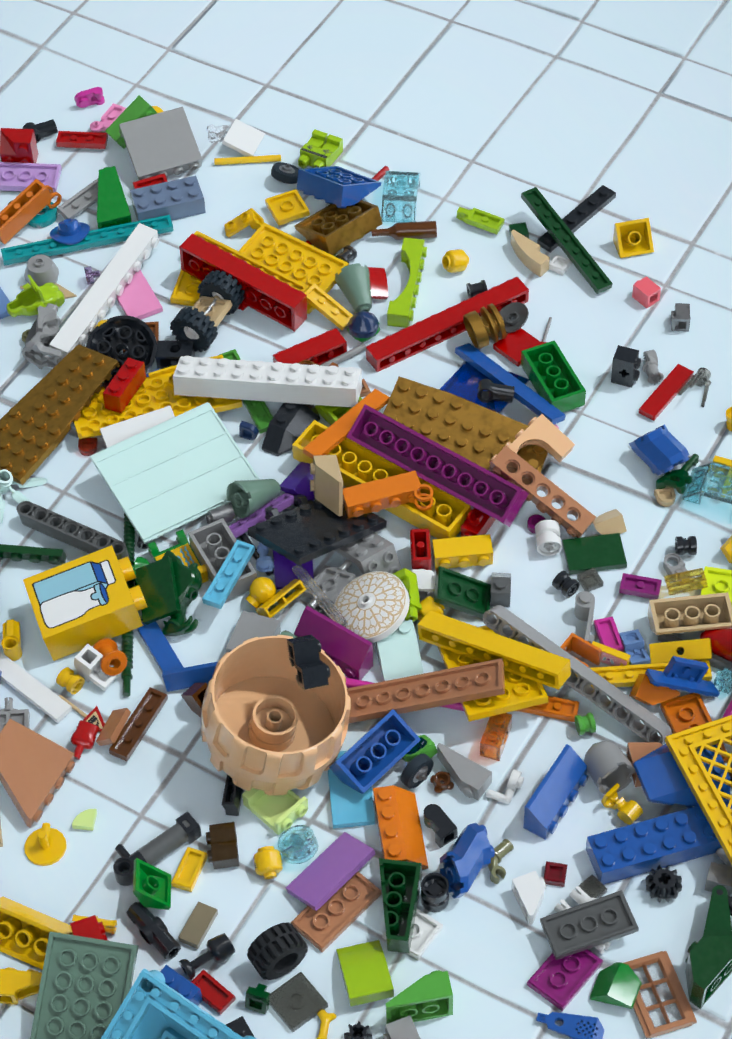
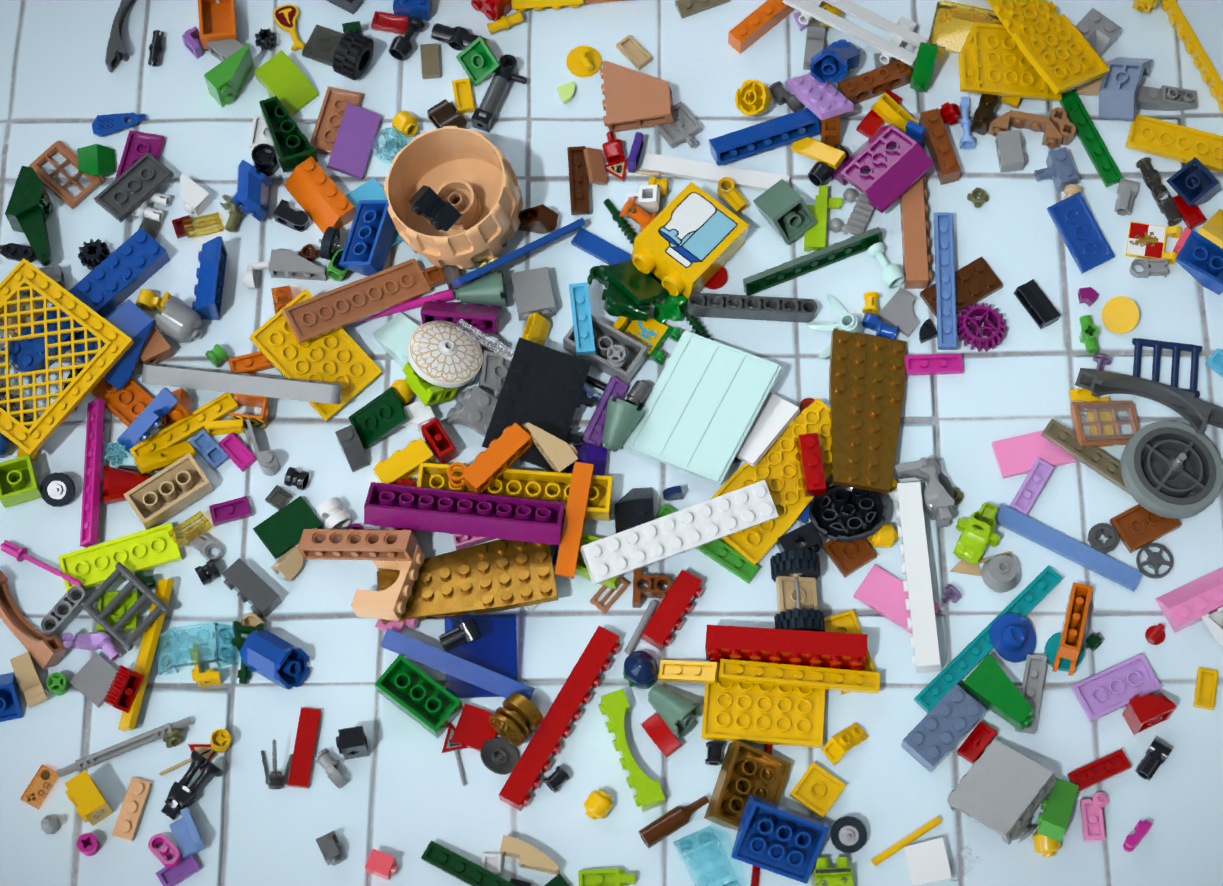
camera: 150 degrees right, 15 degrees up
yellow piece [245,577,276,608] -> none
yellow brick [417,610,571,690] -> none
none -> clear yellow tile [182,213,224,238]
none -> dark grey brick [222,558,282,618]
none -> light grey wheel [607,345,626,368]
none -> dark purple tile [628,132,644,173]

